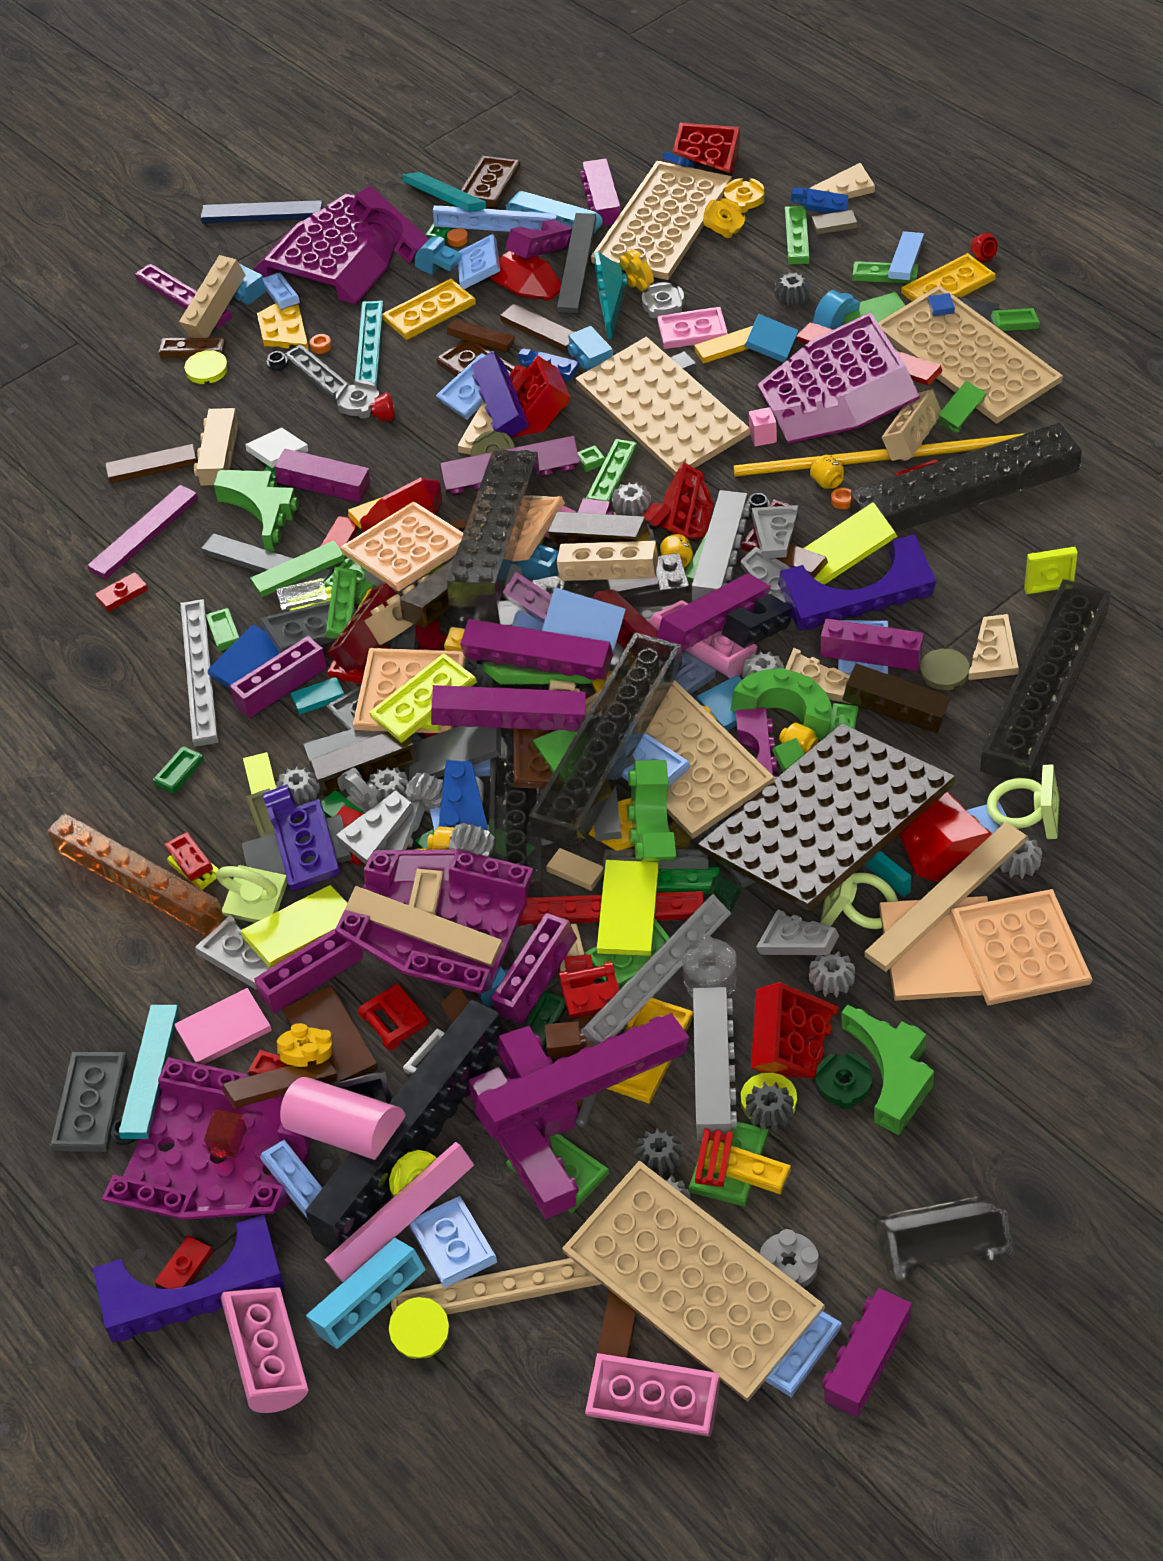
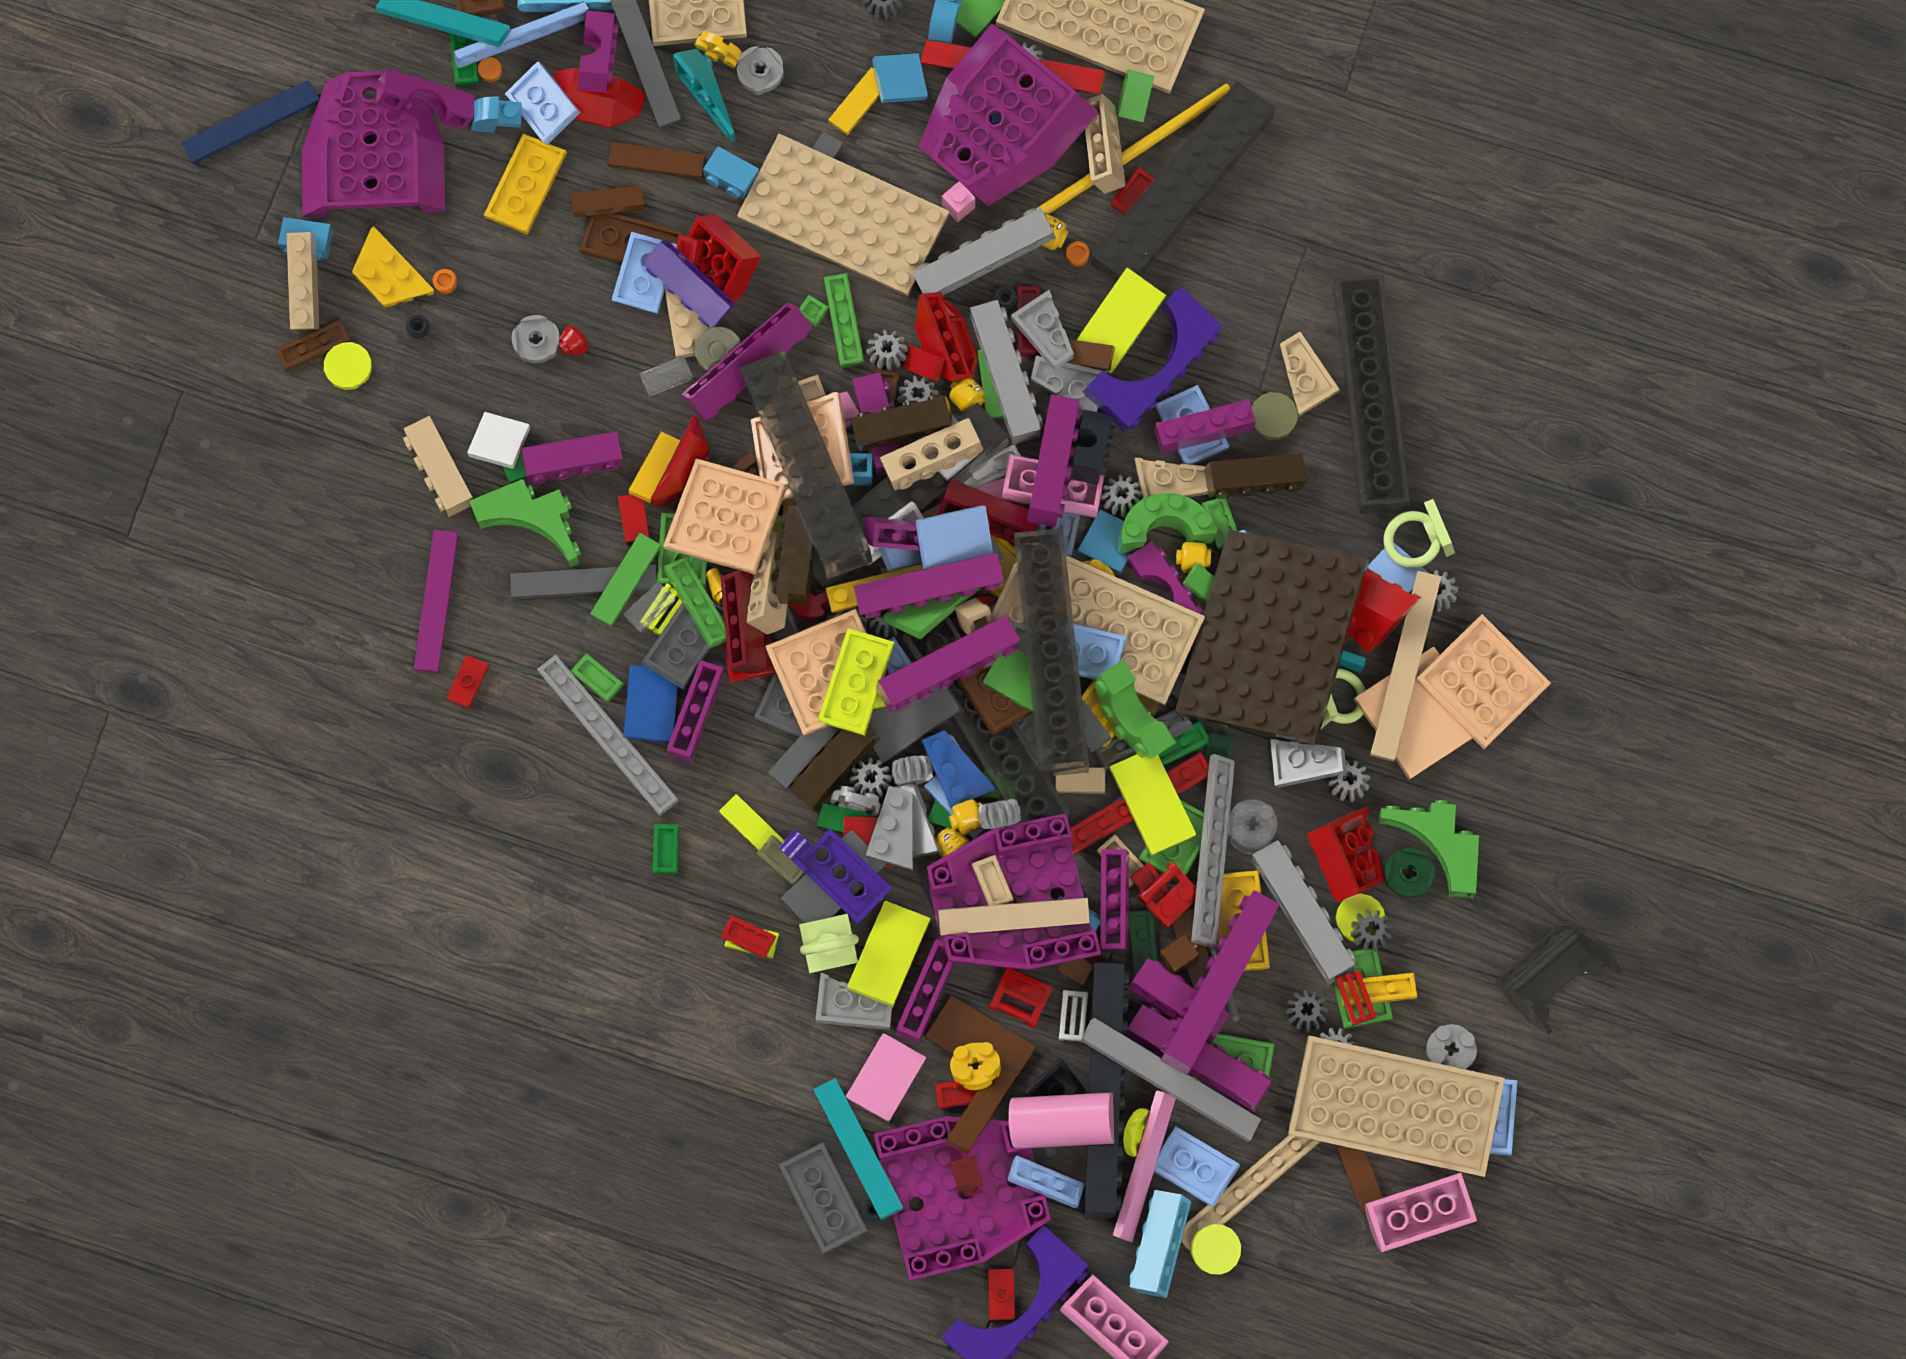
camera: 35 degrees left, 25 degrees up
clear orange brick [47,813,224,936] -> none
tile [105,444,197,483] -> none
magenta tile [135,264,233,328] -> none
light blue tile [263,273,300,309] -> none
light grey gear [276,766,320,807] -> none
tile [284,345,350,401] -> none
teal tile [290,677,344,715] -> none
tile [355,301,384,389] -> none
blue hinge [518,349,579,381] -> none
bright pink tile [657,307,728,349] -> none
magenta brick [822,1288,912,1417] -> none
neon yellow tile [1024,547,1078,594] -> none
none -> clear tile [639,356,693,397]
none -> light grey brick [913,208,1056,295]
none -> light grey tile [1081,1018,1261,1142]

